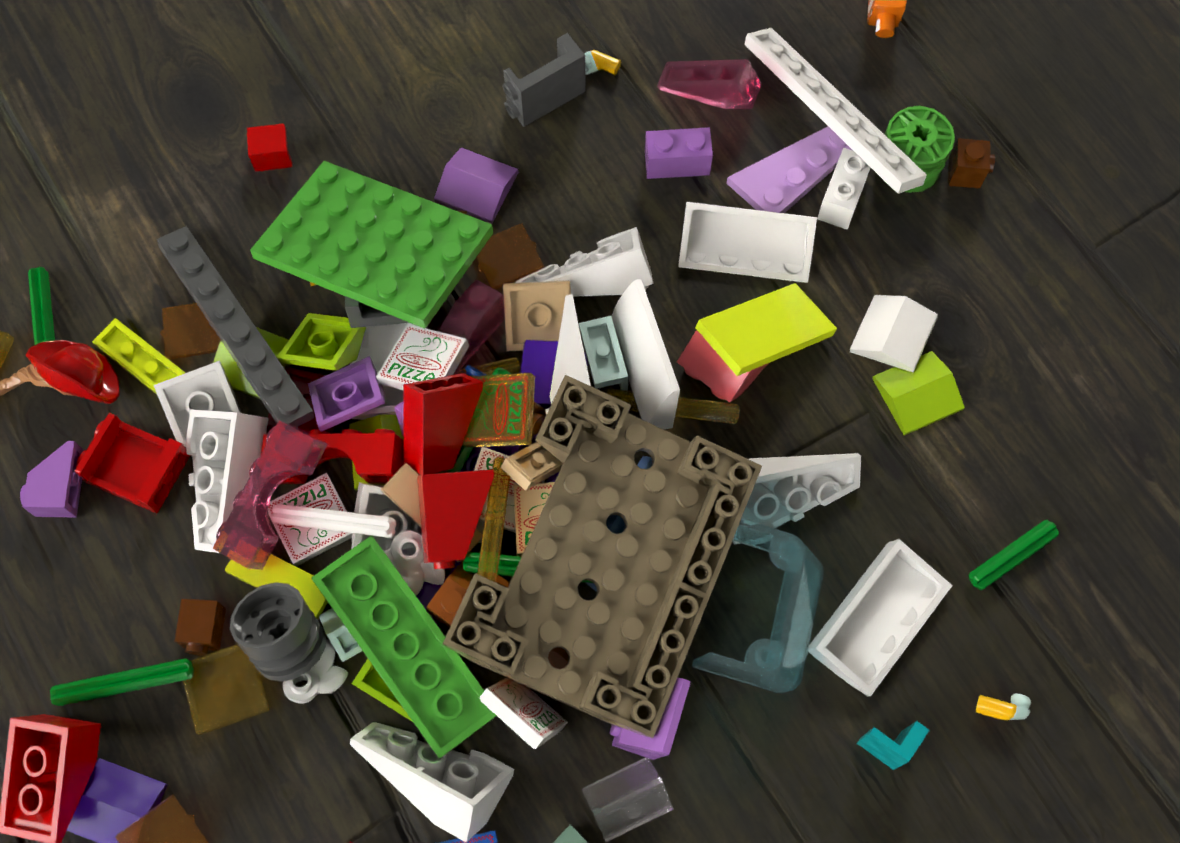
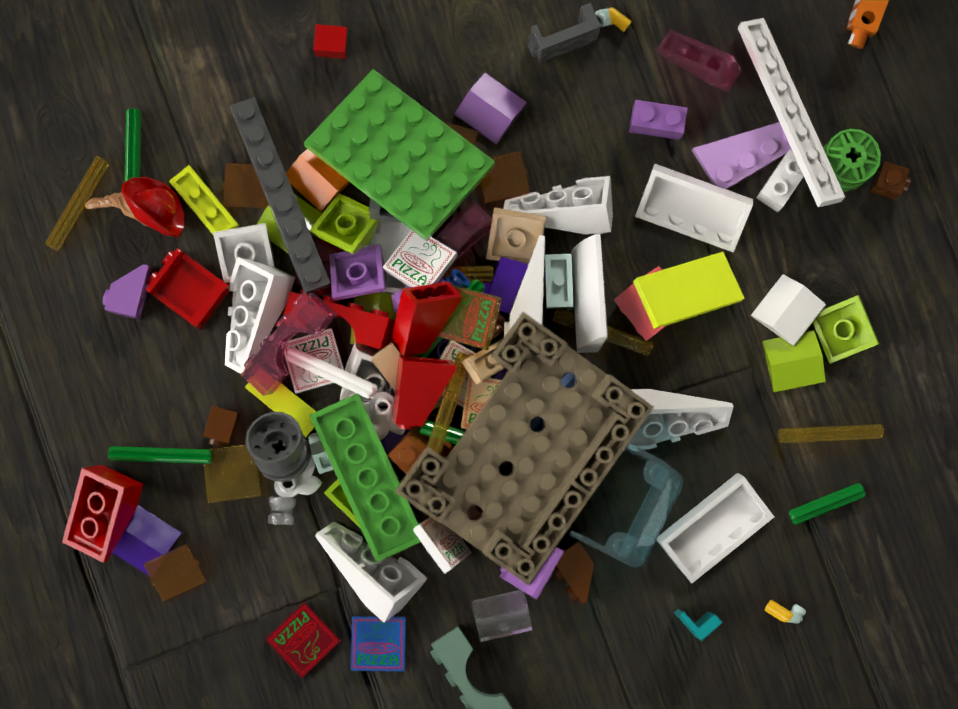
camera: 10 degrees right, 15 degrees up
none -> clear wheel [267,497,296,525]
none -> orange slope [286,149,351,213]
none -> reddish brown slope [553,541,594,605]
none -> clear yellow axle [778,424,884,443]
none -> lime slope [812,295,879,364]

